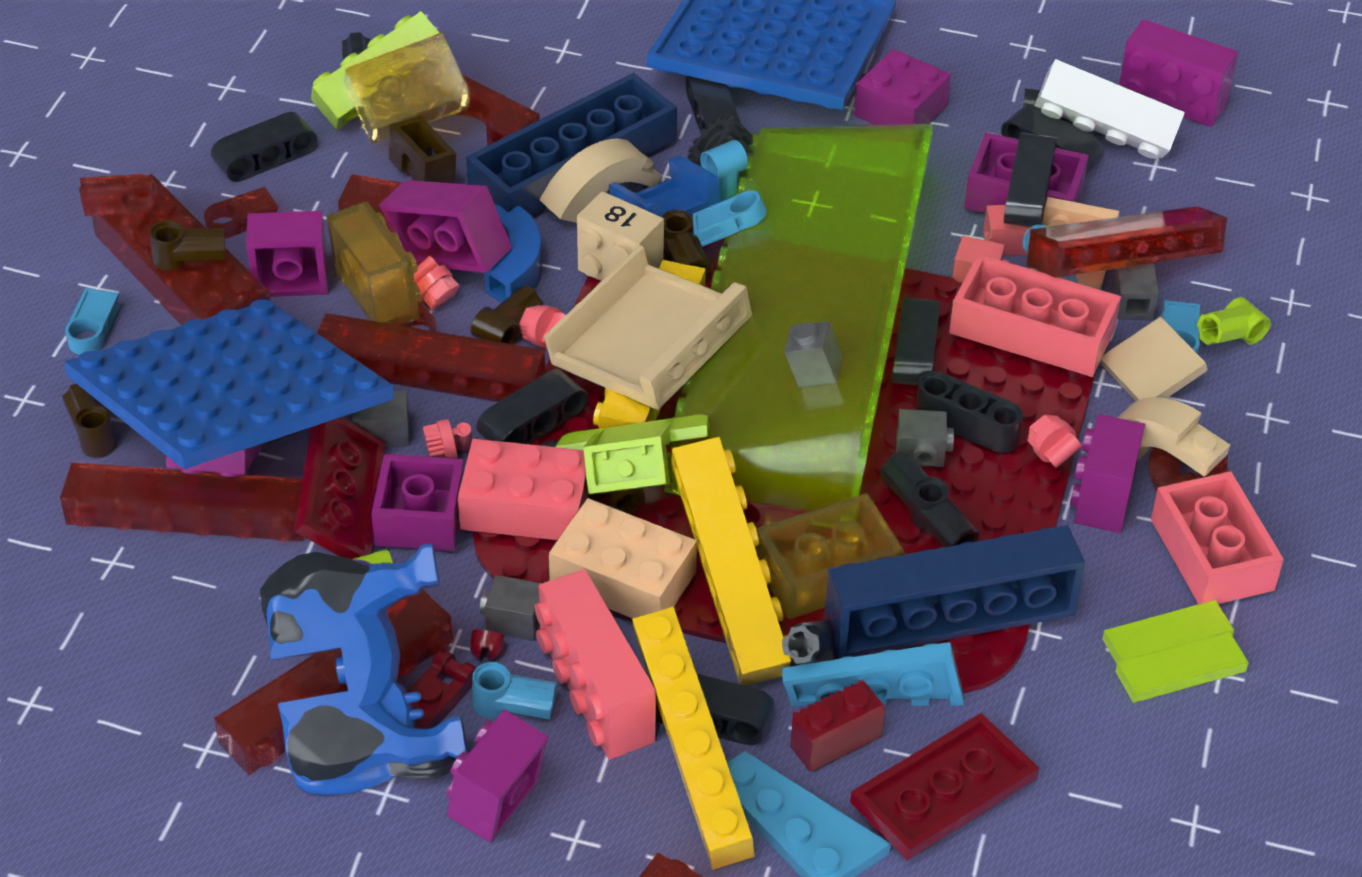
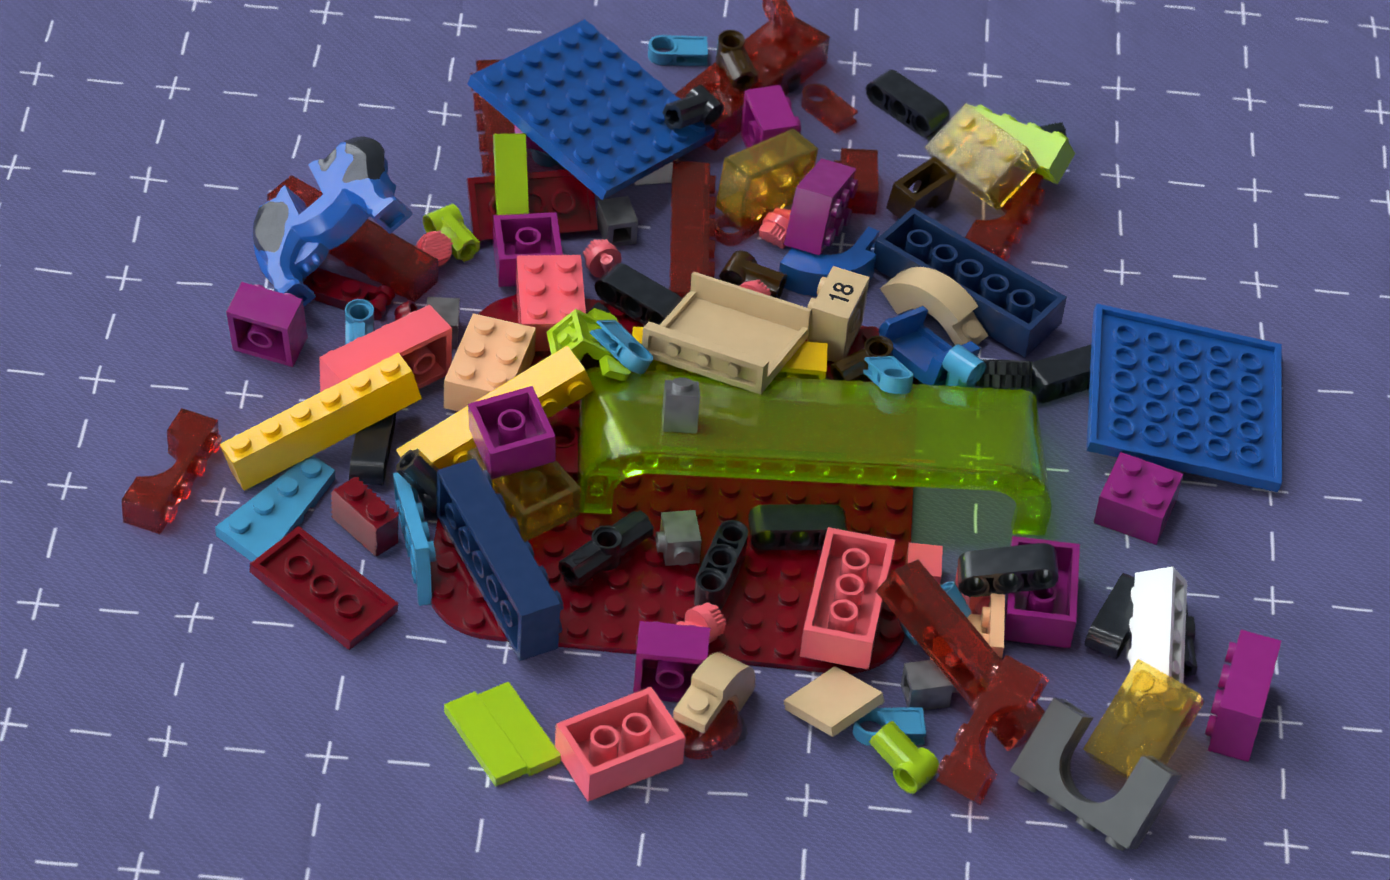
camera: 75 degrees right, 0 degrees up
none -> magenta brick [468,386,556,480]
none -> lime tile [493,133,529,215]
none -> dark azure piece [590,320,653,374]
none -> black piece [662,85,724,130]
none -> clear red arch [936,655,1049,805]
none -> dark grey arch [1010,698,1182,851]
none -> clear yellow brick [1083,658,1205,779]

